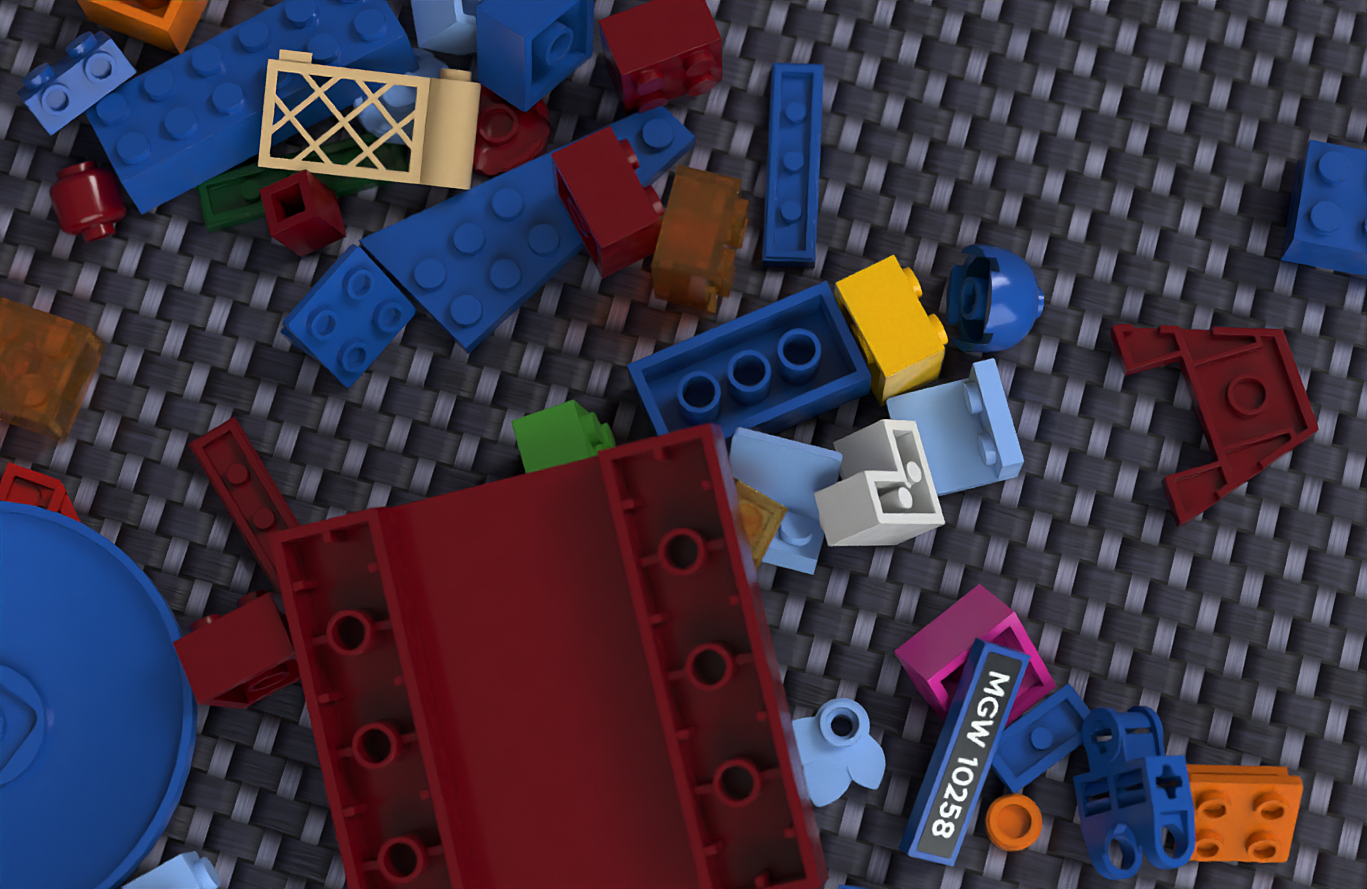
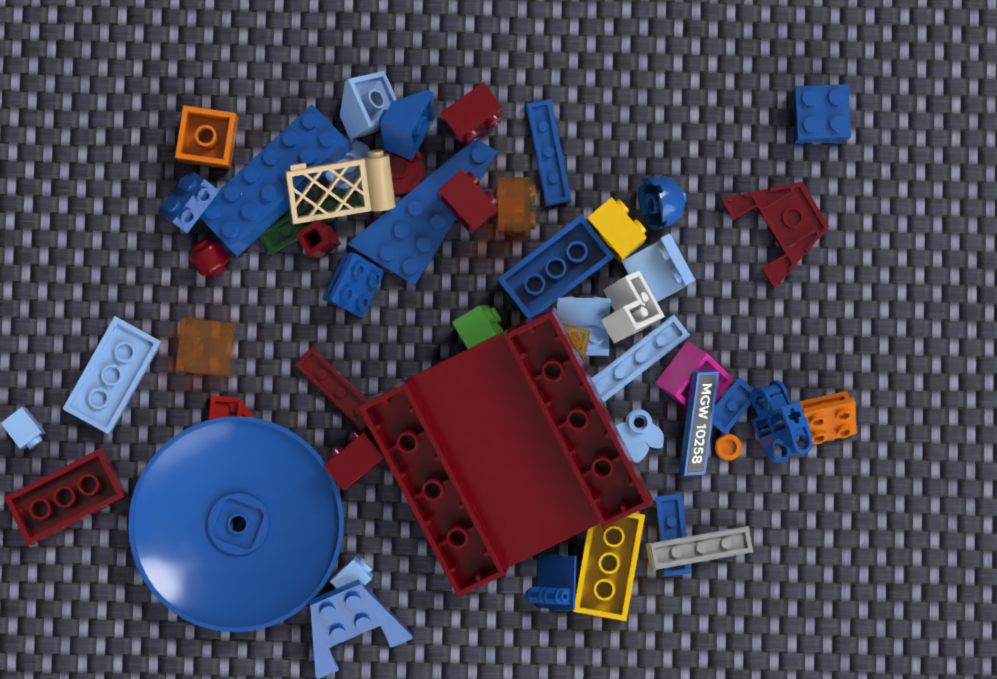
camera: 20 degrees left, 10 degrees up
none -> light blue tile [591,315,690,402]

